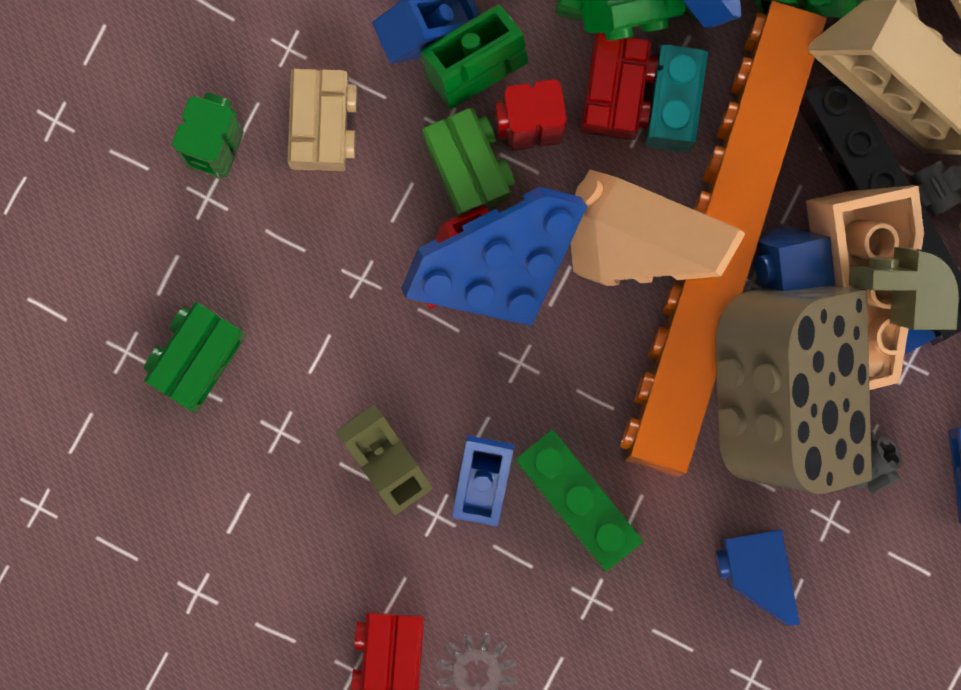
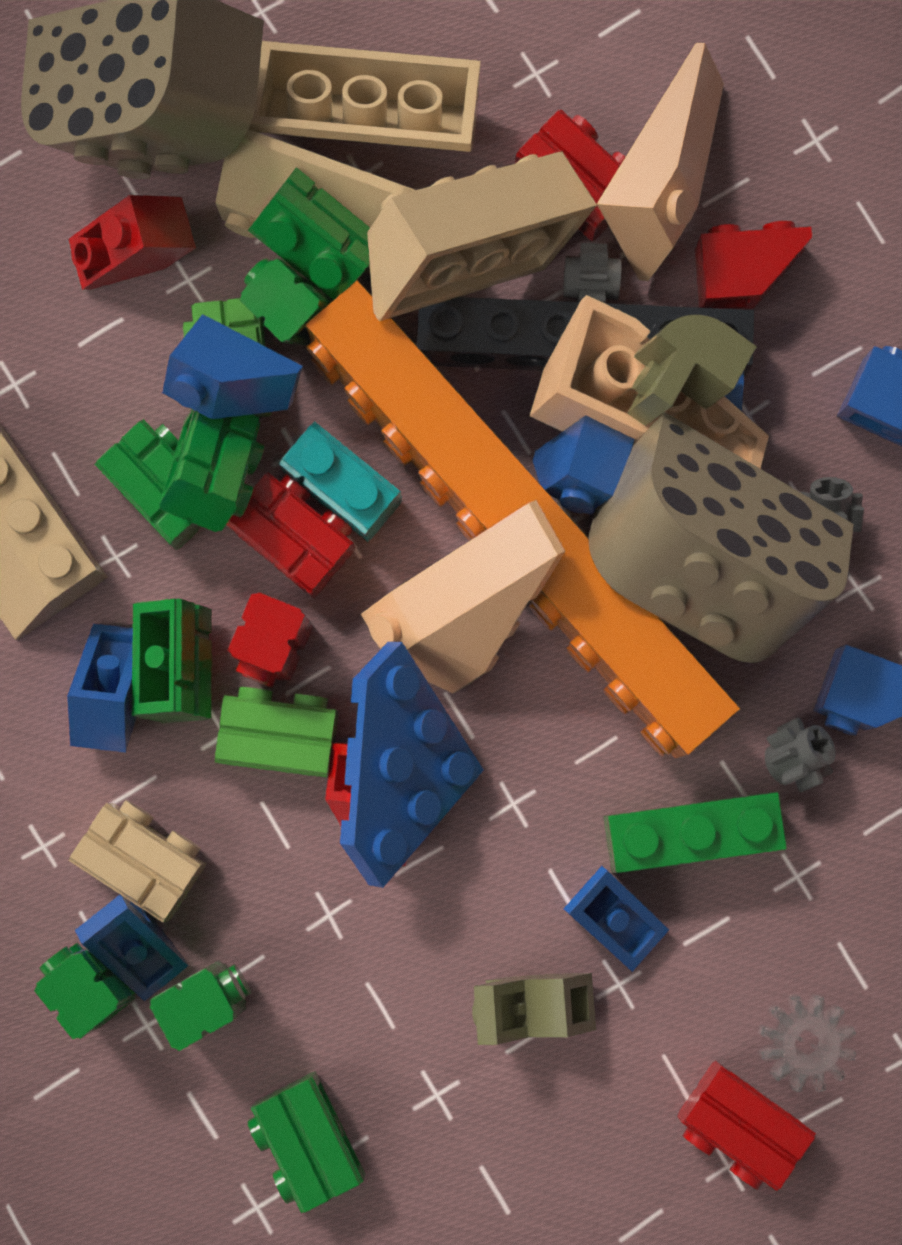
camera: 55 degrees left, 0 degrees up
none -> blue slope [75,894,189,1001]
none -> green brick [150,960,251,1051]
none -> dark grey gear [765,718,836,793]

